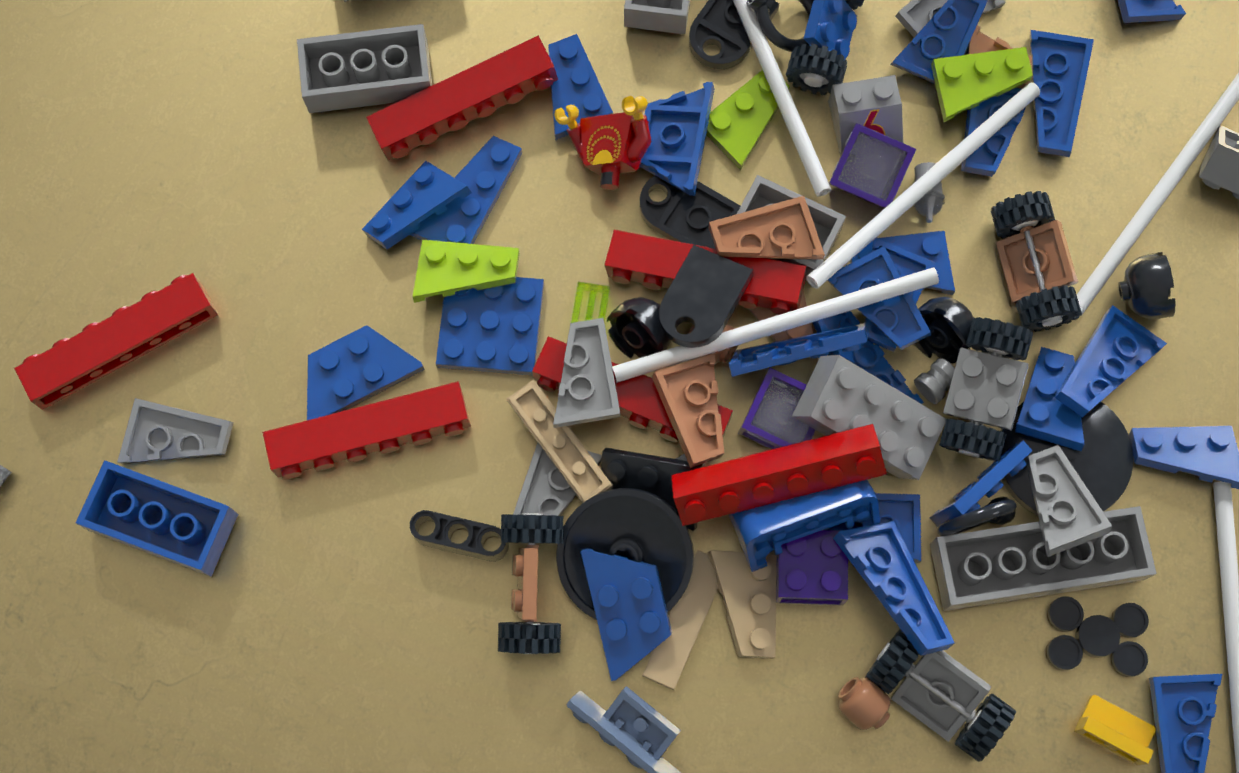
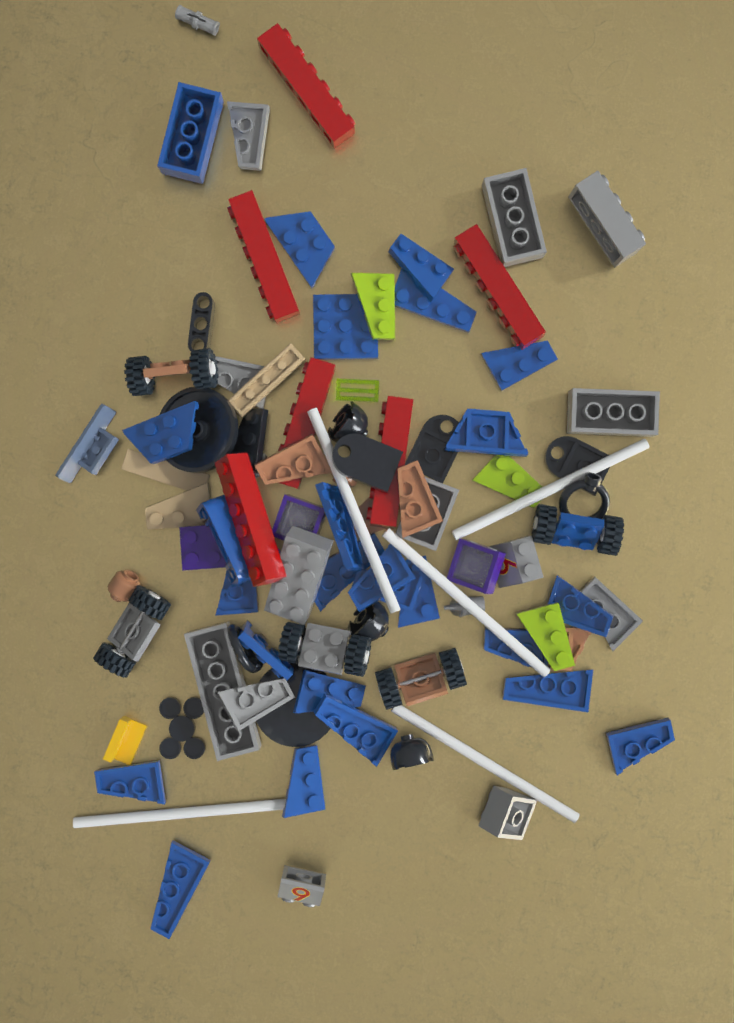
camera: 80 degrees right, 15 degrees up
light grey wing [553,318,620,428] -> none
red torso [554,96,652,190] -> none
blue wing [833,521,955,656] -> none
light grey wheel [914,358,955,404] -> none

